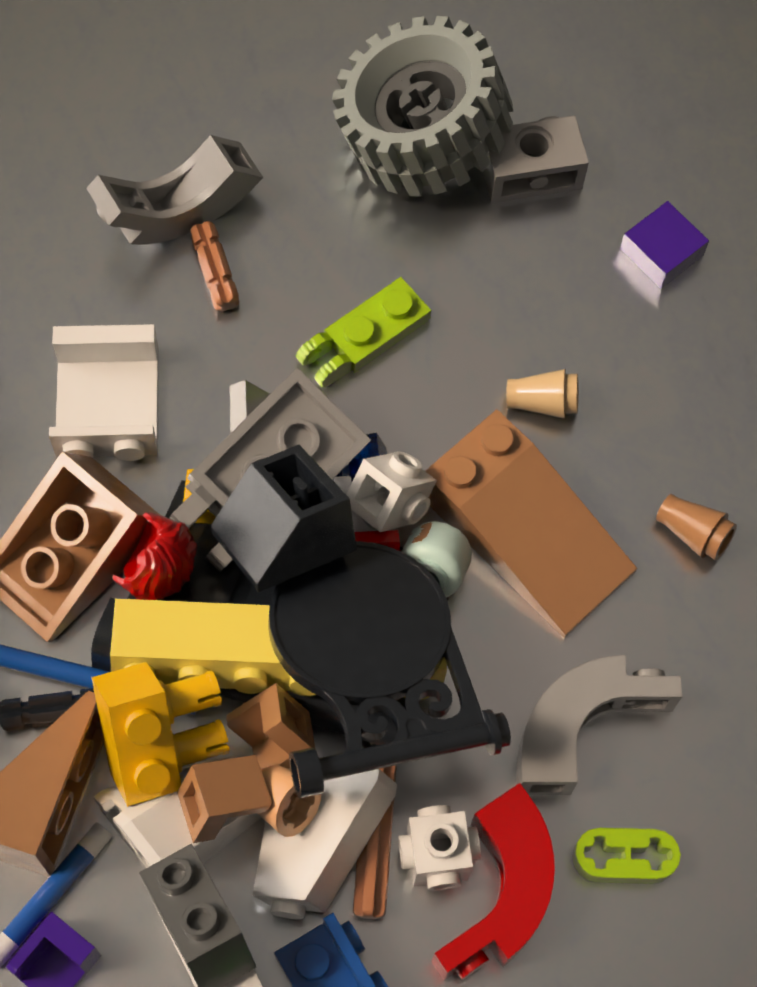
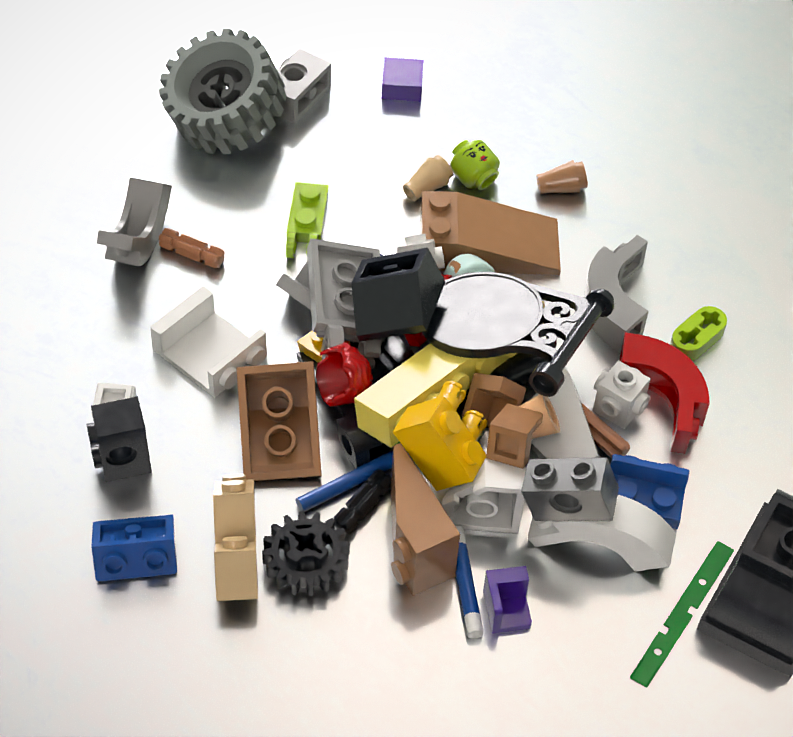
camera: 45 degrees left, 15 degrees down
none -> lime head [450,139,500,190]

